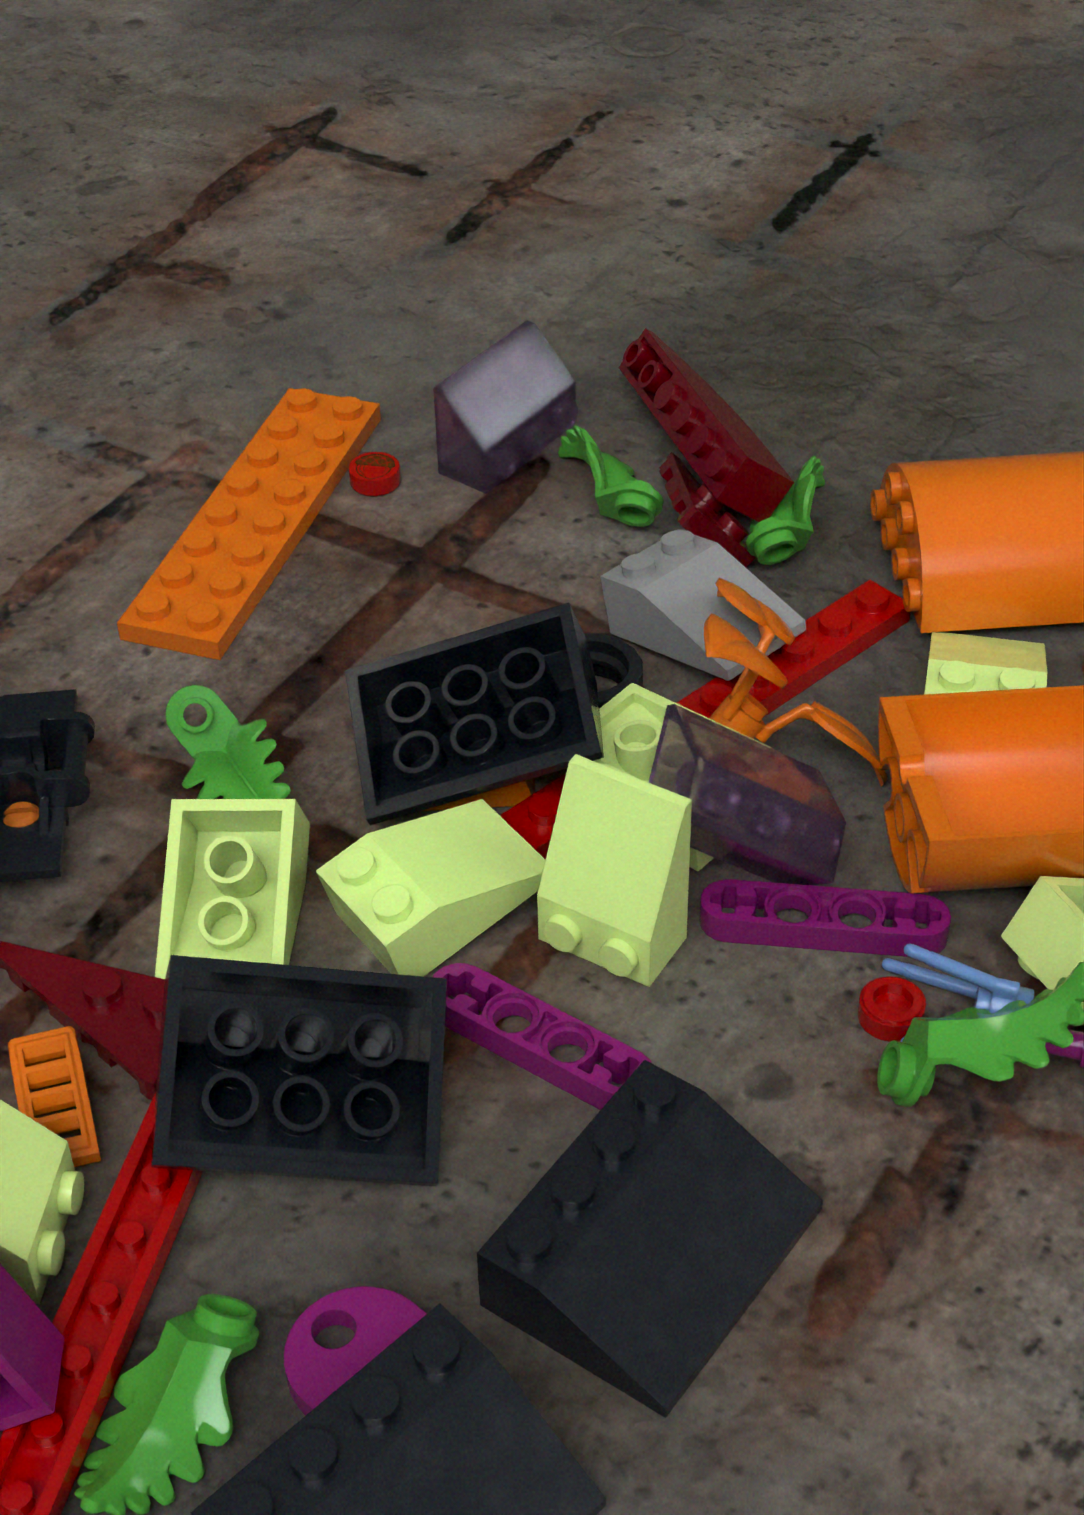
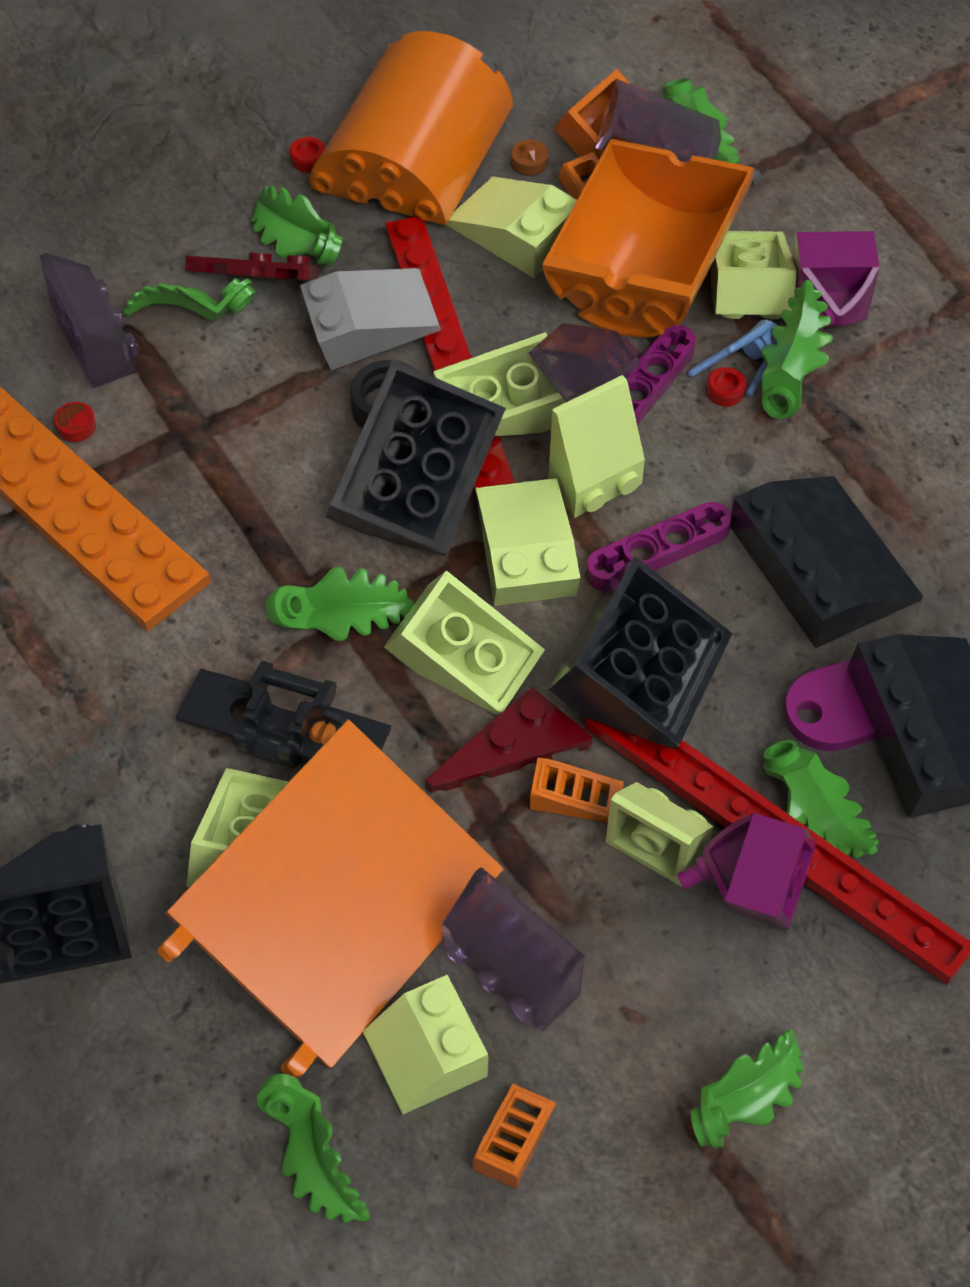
camera: 65 degrees left, 15 degrees up
dark red slope [618,328,795,522] -> none
orange plant [704,577,887,787] -> none

